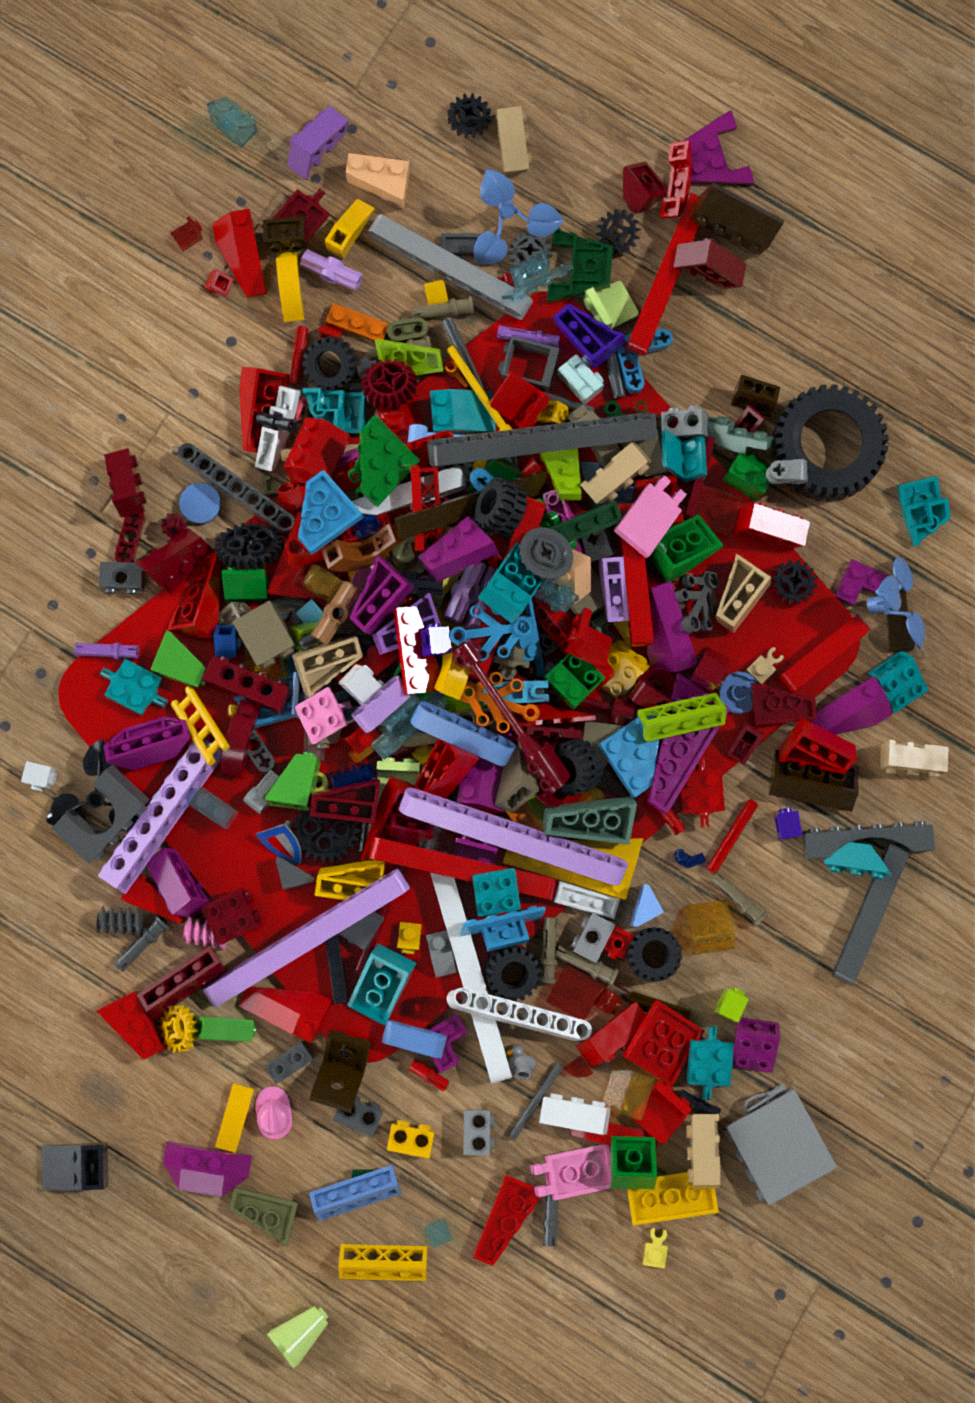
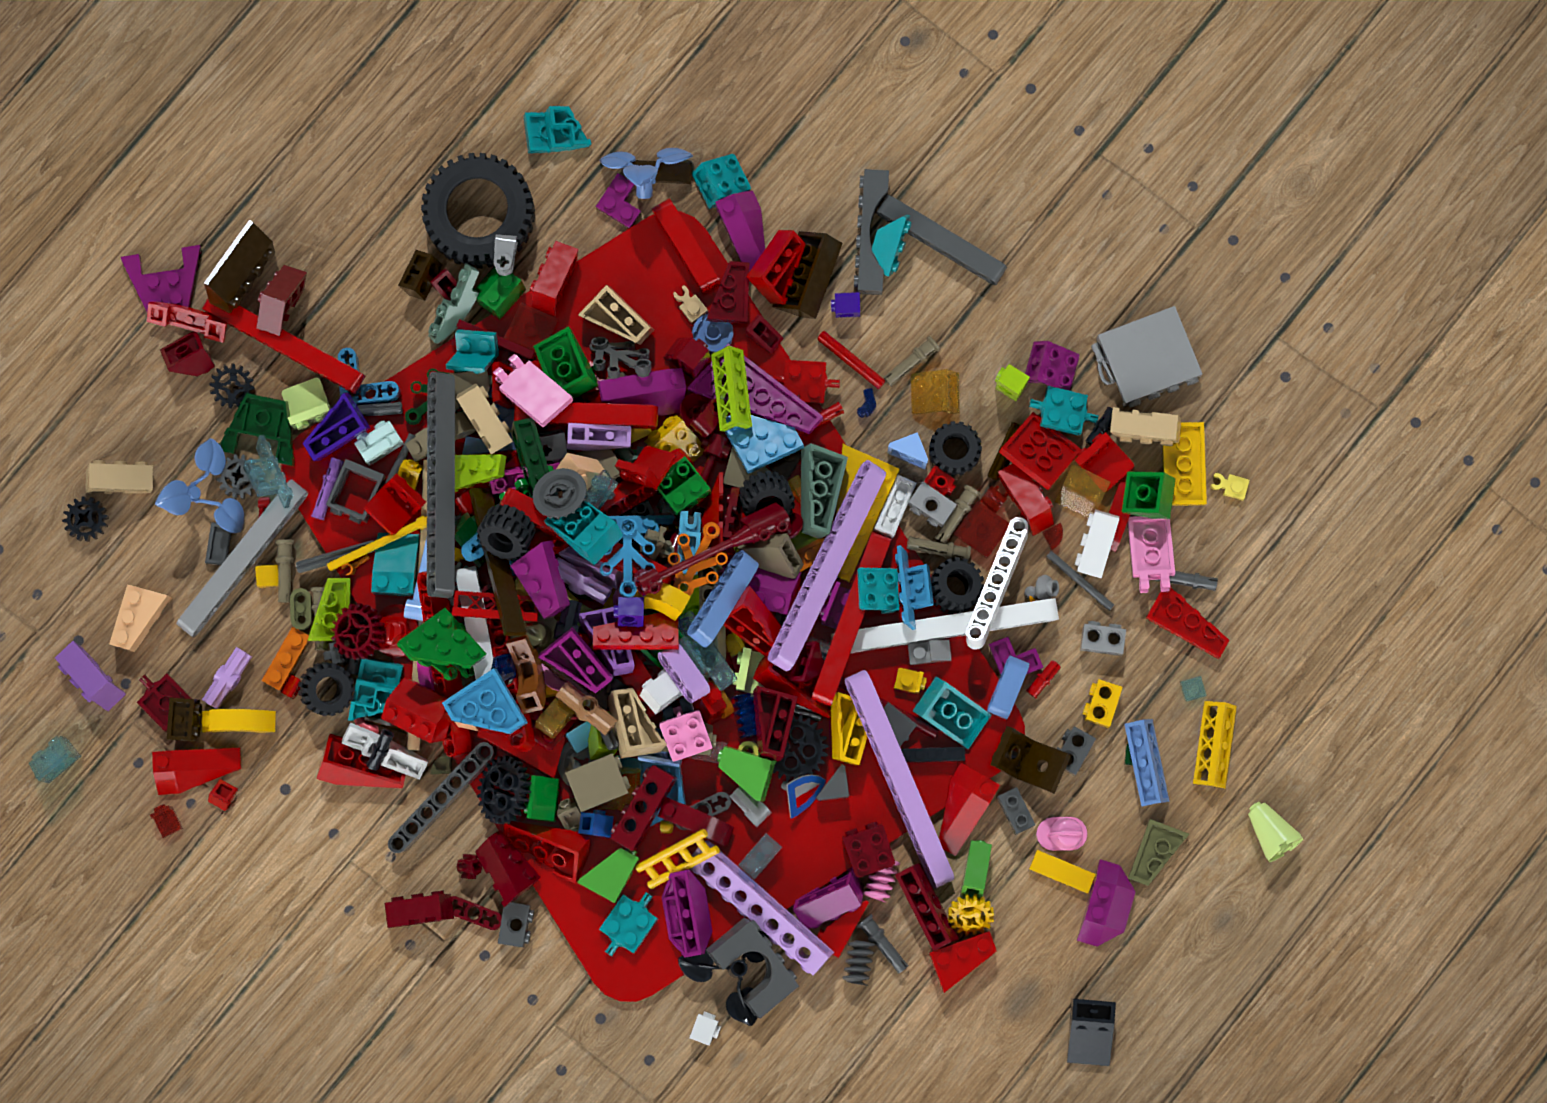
camera: 75 degrees left, 0 degrees up
medium lavender pin [74,642,139,659] -> none
medium blue tile [179,483,221,524] -> none
red axle [289,326,309,386] -> none
yellow slope [325,199,375,259] -> none
light grey brick [661,406,708,439] -> none
black gear [771,559,817,605] -> none
tan wedge [880,740,949,777] -> none

